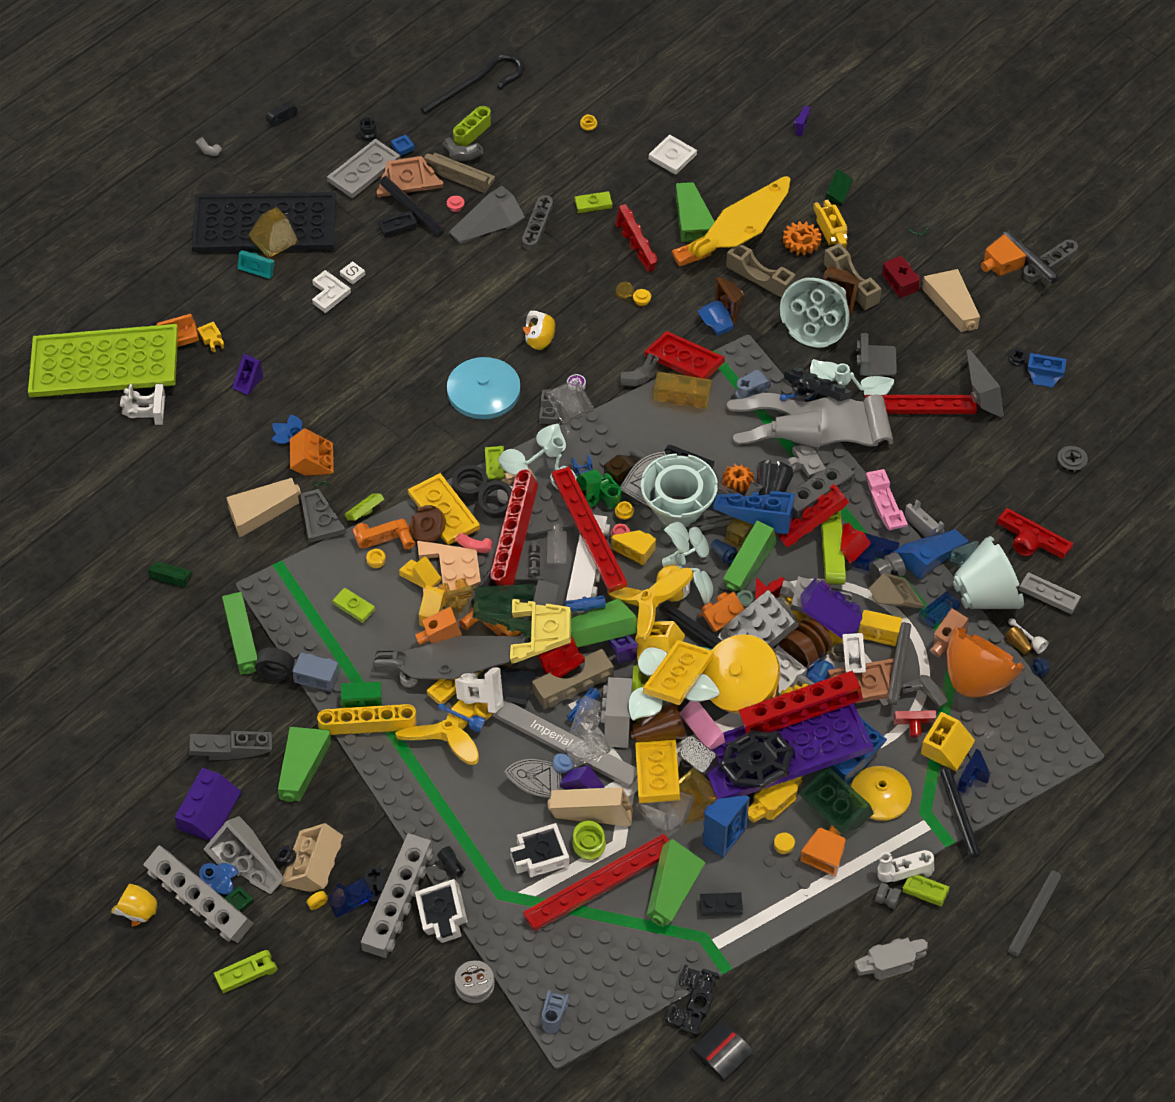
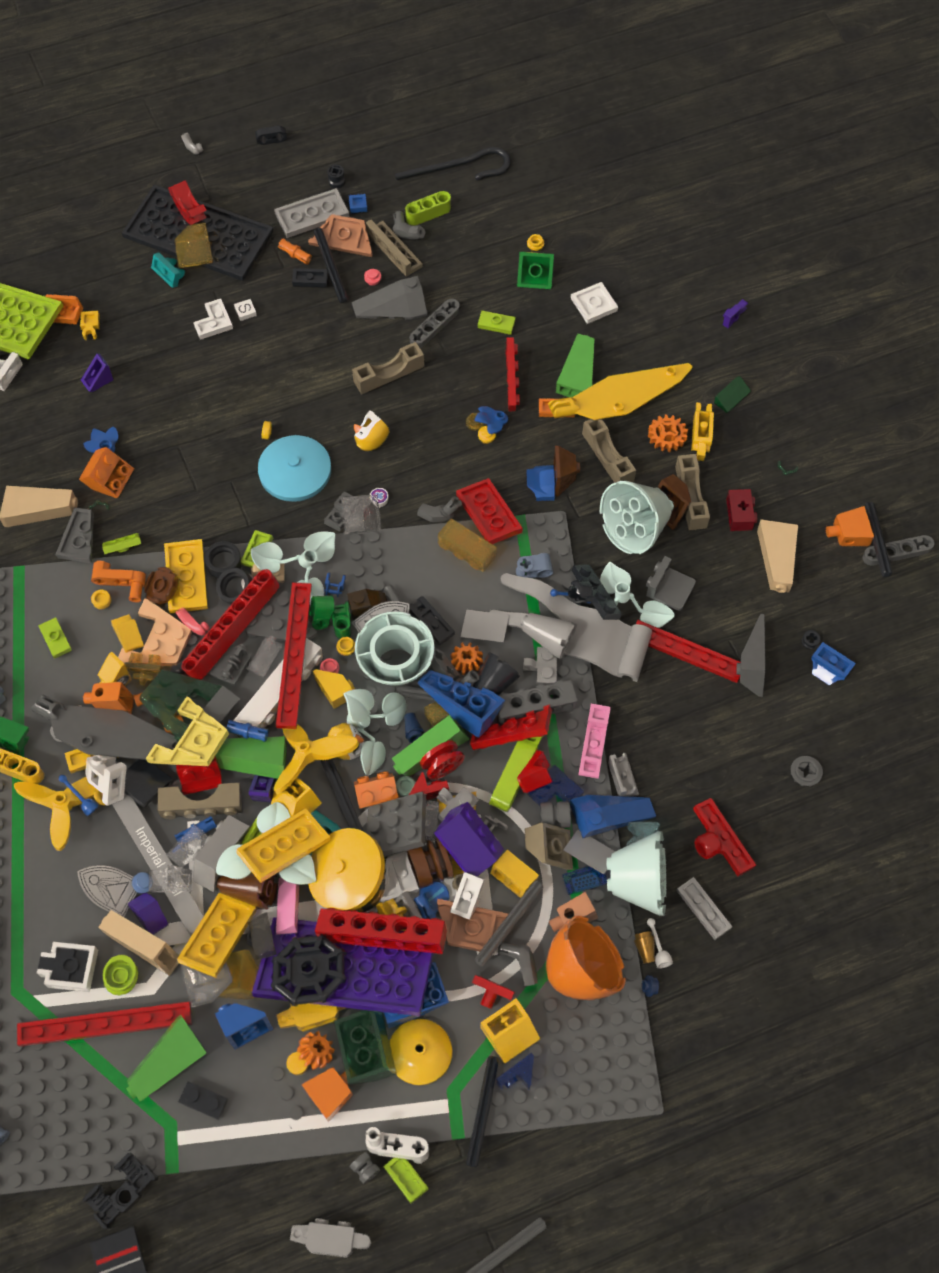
camera: 25 degrees right, 10 degrees up
none -> red arch [168,180,207,225]
none -> yellow tile [262,421,272,440]
none -> orange pin [278,238,312,265]
none -> orange gear [296,1031,335,1070]
none -> dark tan arch [352,342,424,395]
none -> red wheel [420,740,465,780]
none -> light grey sticker [461,610,509,642]
none -> blue plate [475,406,508,434]
none -> green slope [517,252,554,289]
none -> light grey sticker [563,830,615,874]

